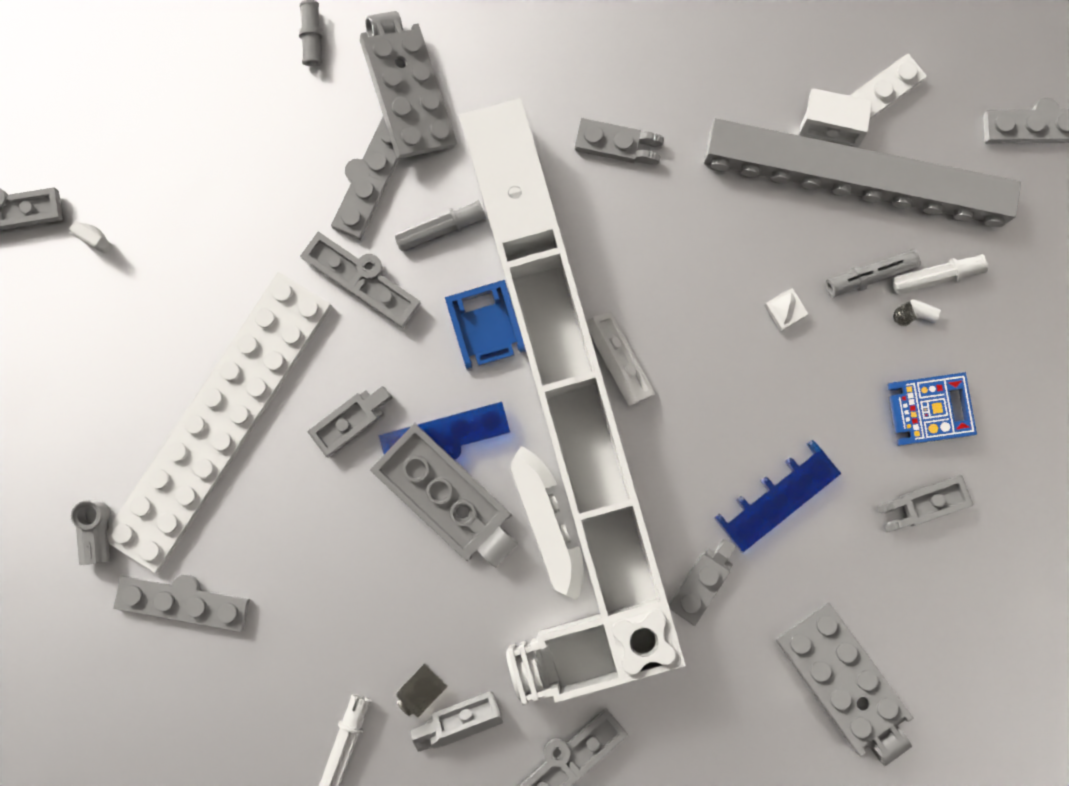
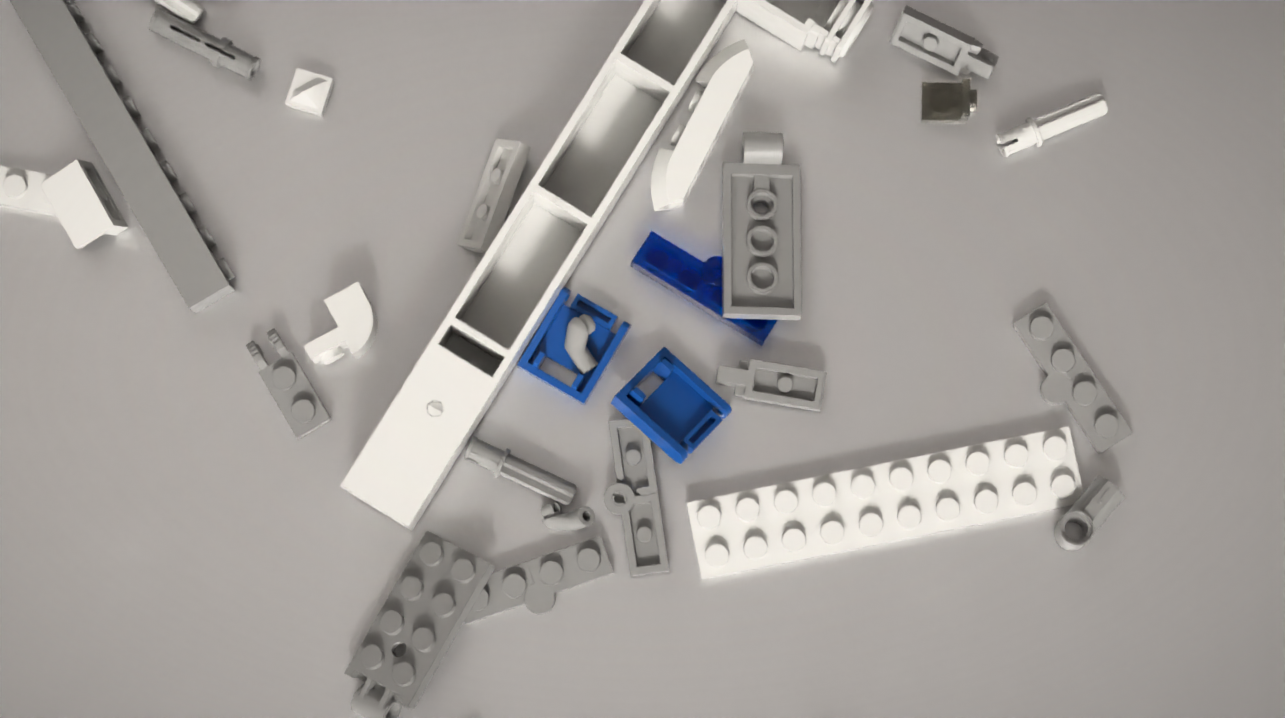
camera: 120 degrees left, 0 degrees up
none -> white brick [303,282,377,365]
none -> light grey arm [541,502,595,531]
none -> light grey arm [564,314,598,375]
none -> blue container [611,347,732,464]

